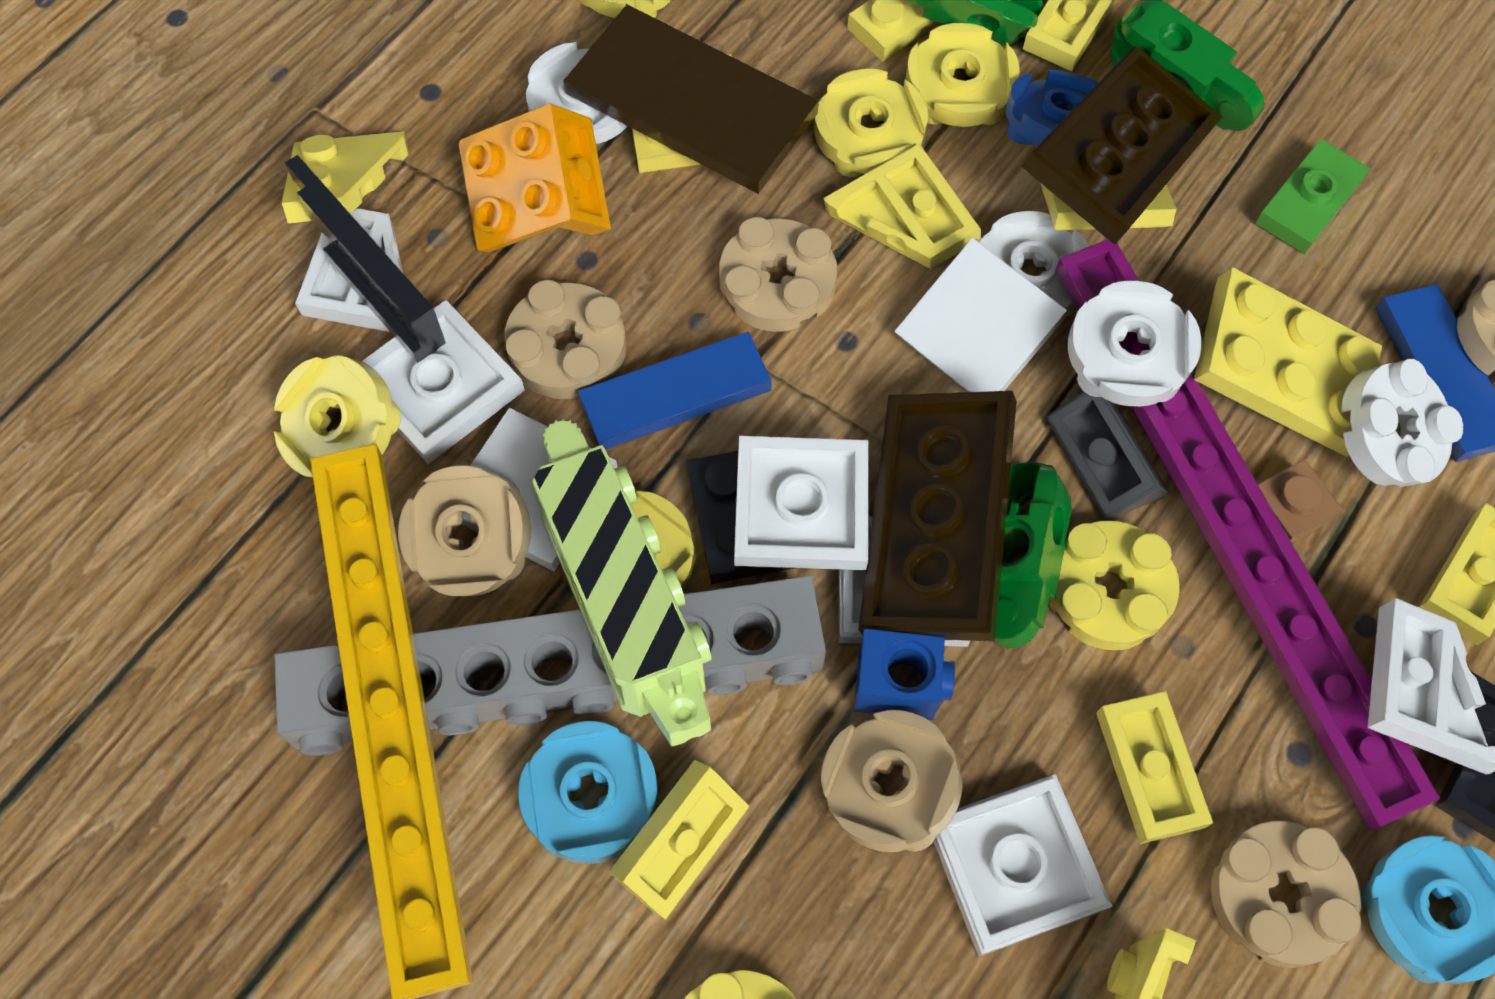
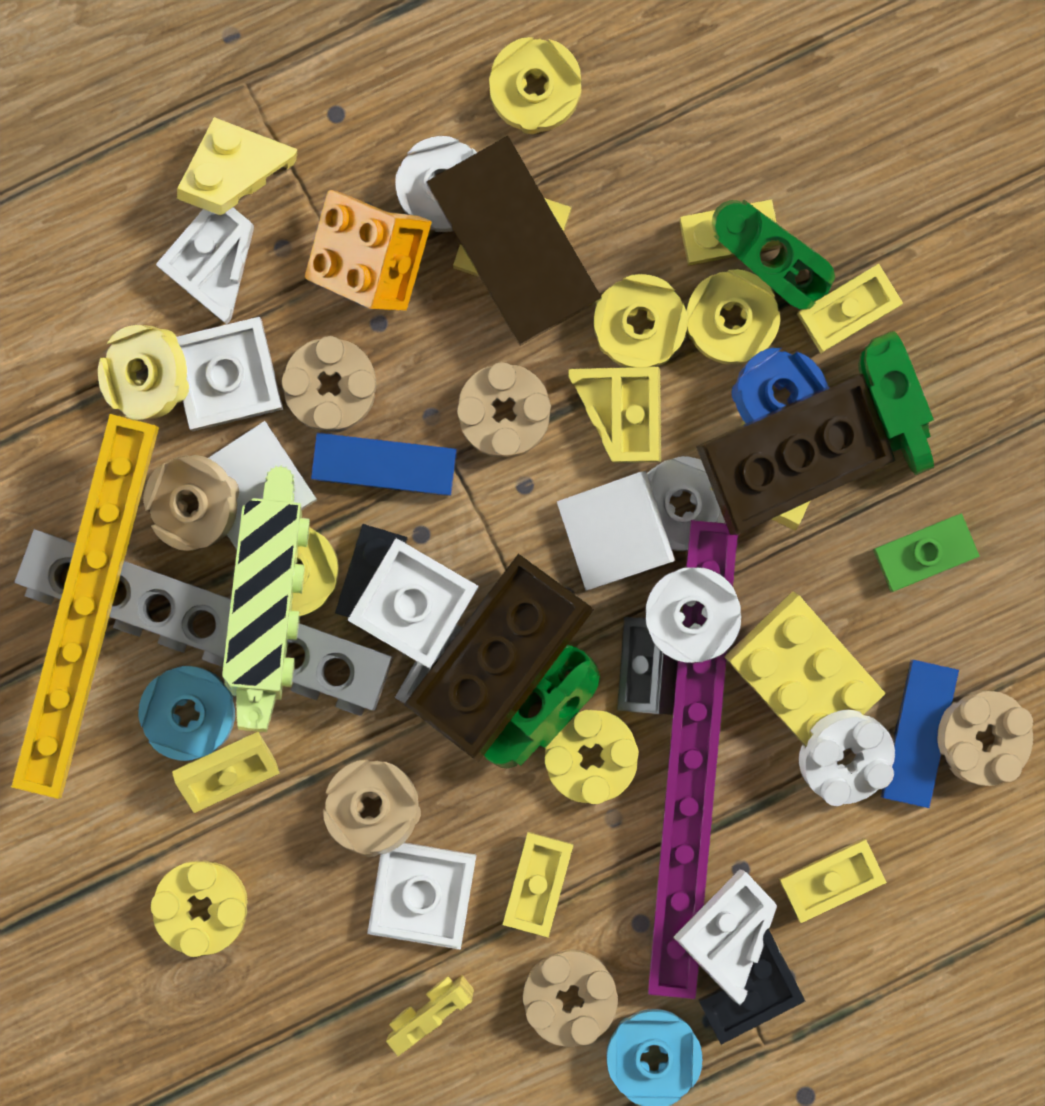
camera: 30 degrees right, 20 degrees up
black piece [285,155,446,363] -> none
blue brick [854,629,955,720] -> none
medium nougat plate [1258,459,1344,543] -> none

